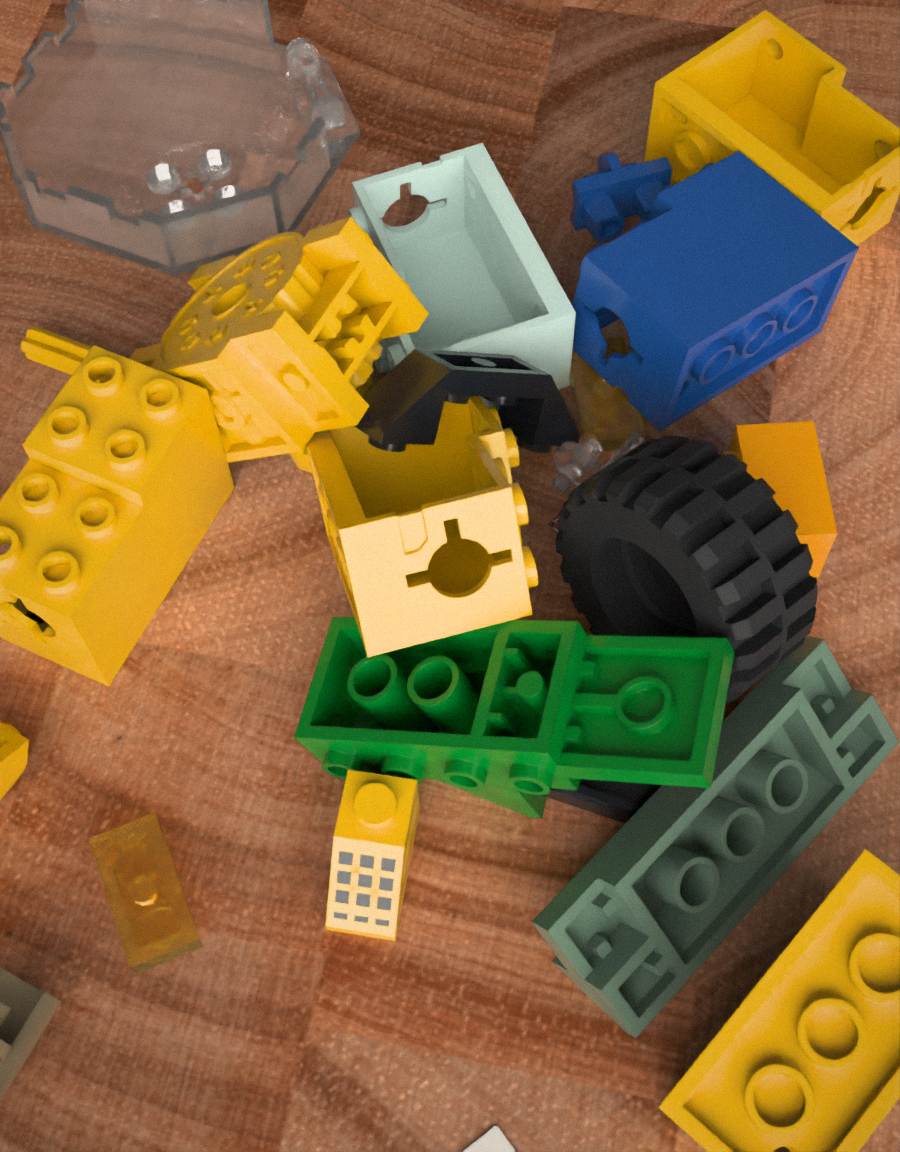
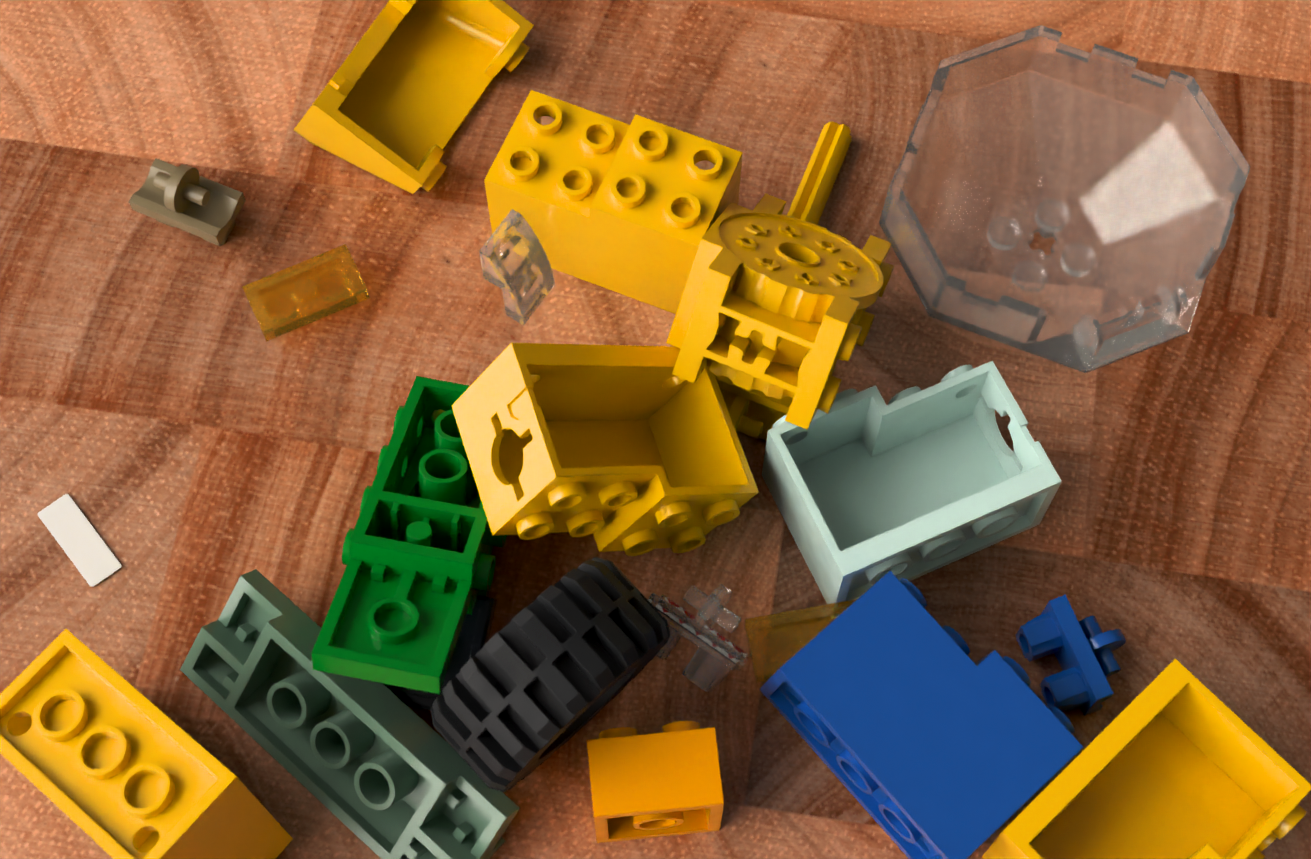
camera: 85 degrees right, 5 degrees up
yellow slope [326,769,420,941] -> none
black slope [354,349,581,453] -> none
none -> clear slope [479,209,555,325]

